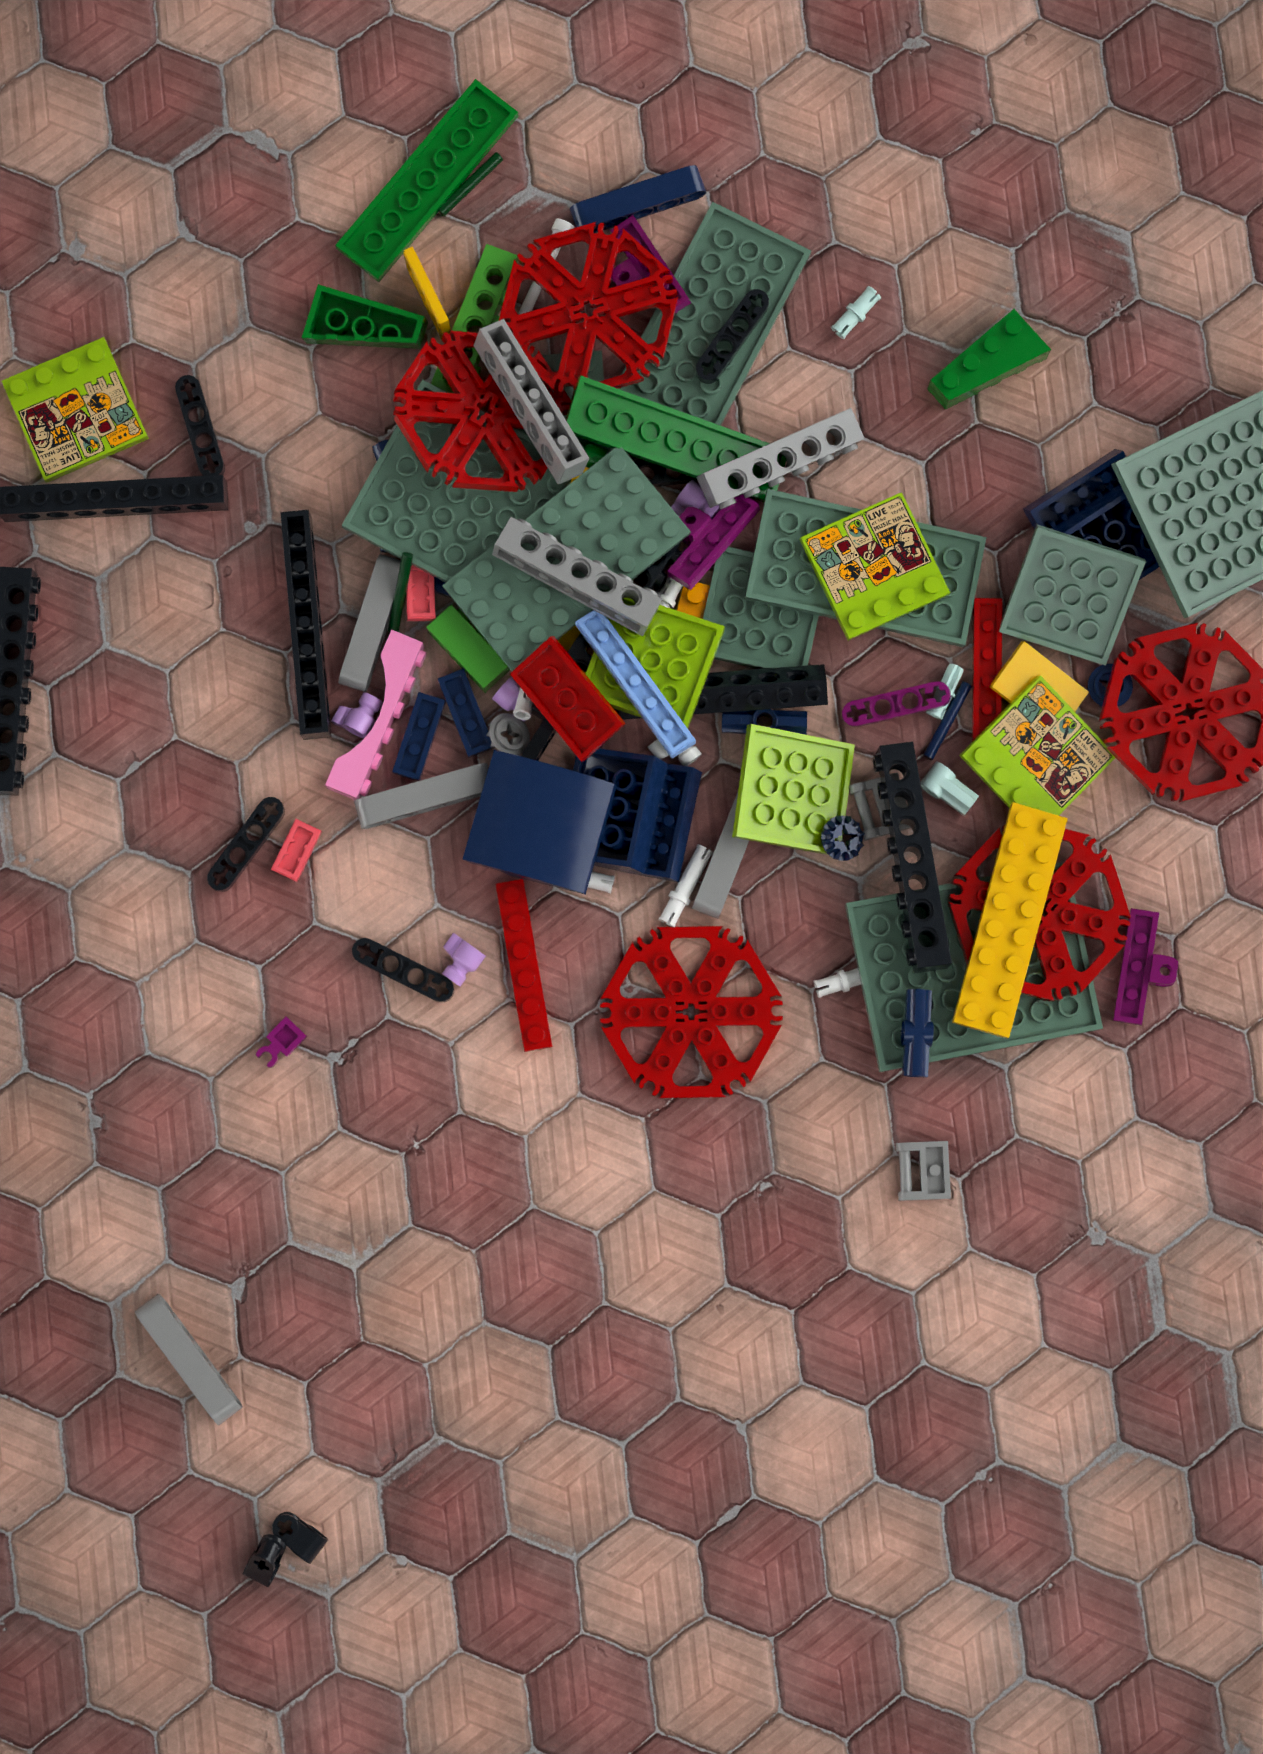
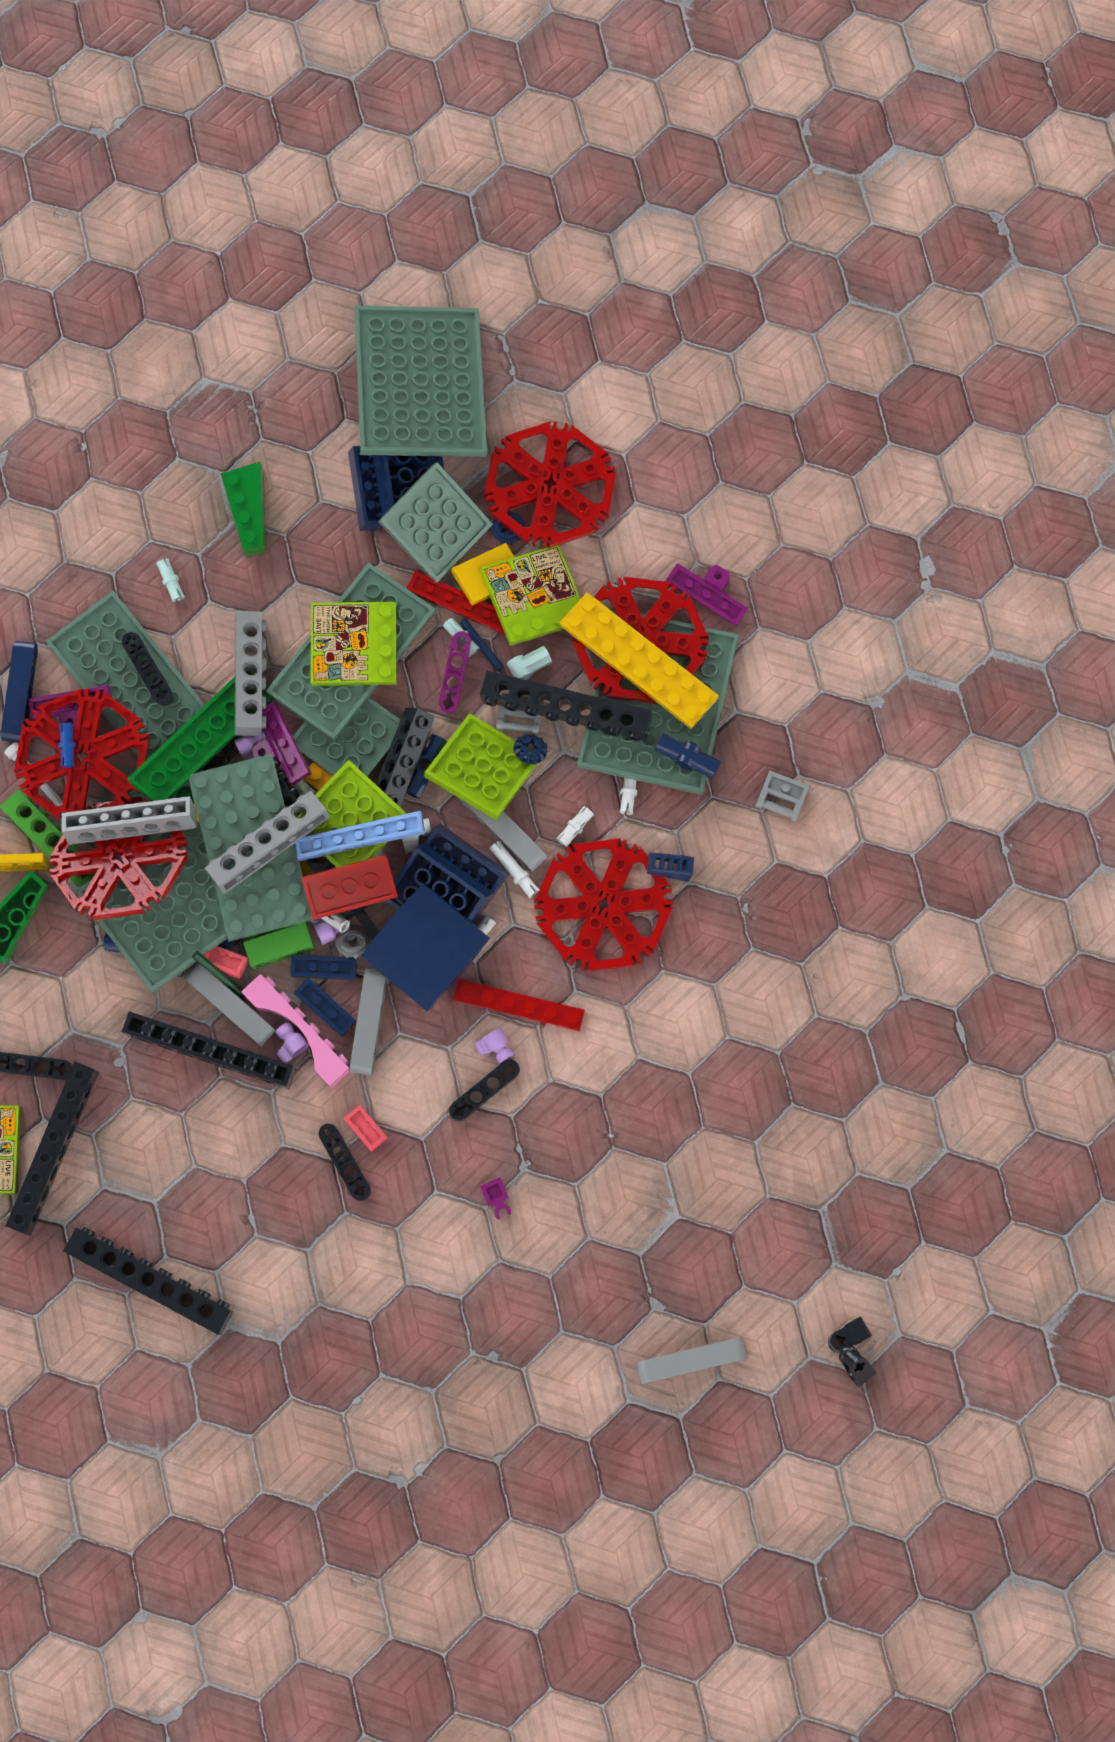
camera: 60 degrees left, 5 degrees down
none -> blue pin [58,723,76,768]
none -> white pin [556,806,594,847]
none -> dark blue slope [647,852,694,882]

